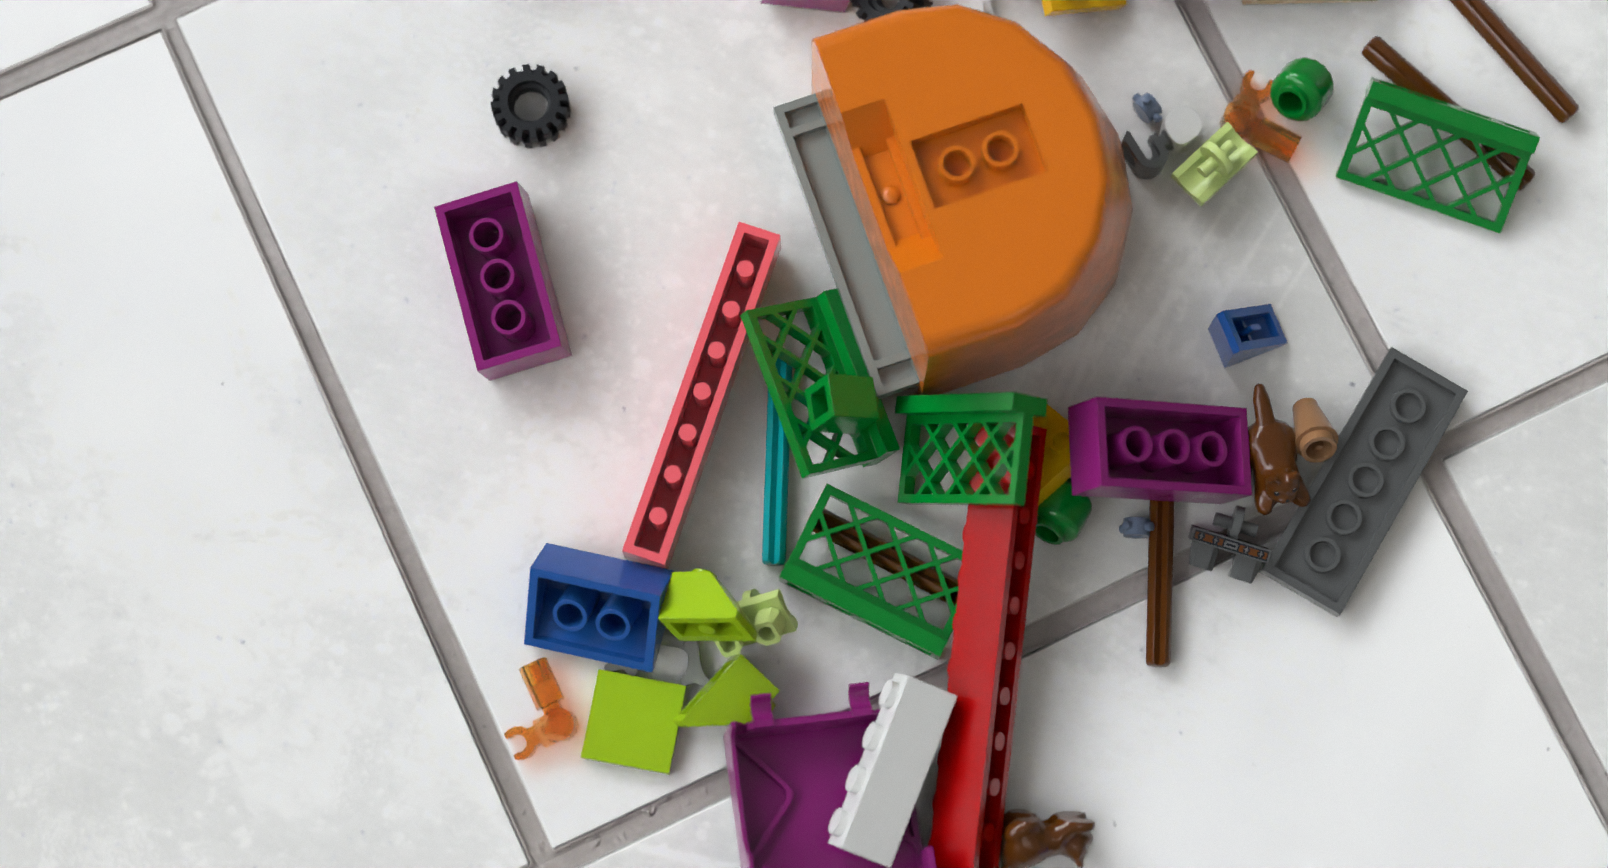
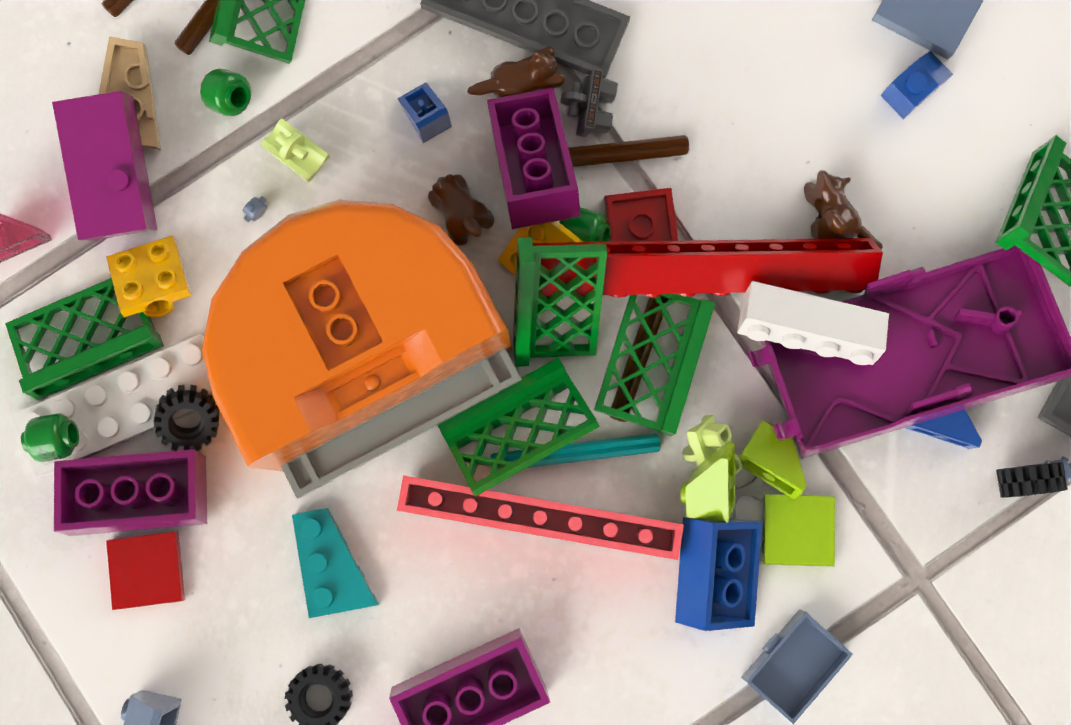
camera: 95 degrees left, 5 degrees up
clear orange bar [504,657,578,761] -> none
green brick [805,374,880,434] -> none
sand blue piece [1119,517,1154,539] -> none
leg [1121,105,1202,179] -> none
clear orange bar [1220,69,1303,163] -> none
medium nougat cone [1292,398,1339,463] -> none
none -> teal wing [292,508,379,618]
none -> reddish brown animal [427,174,494,246]
none -> red tile [604,188,679,242]
none -> sand blue container [741,609,853,725]

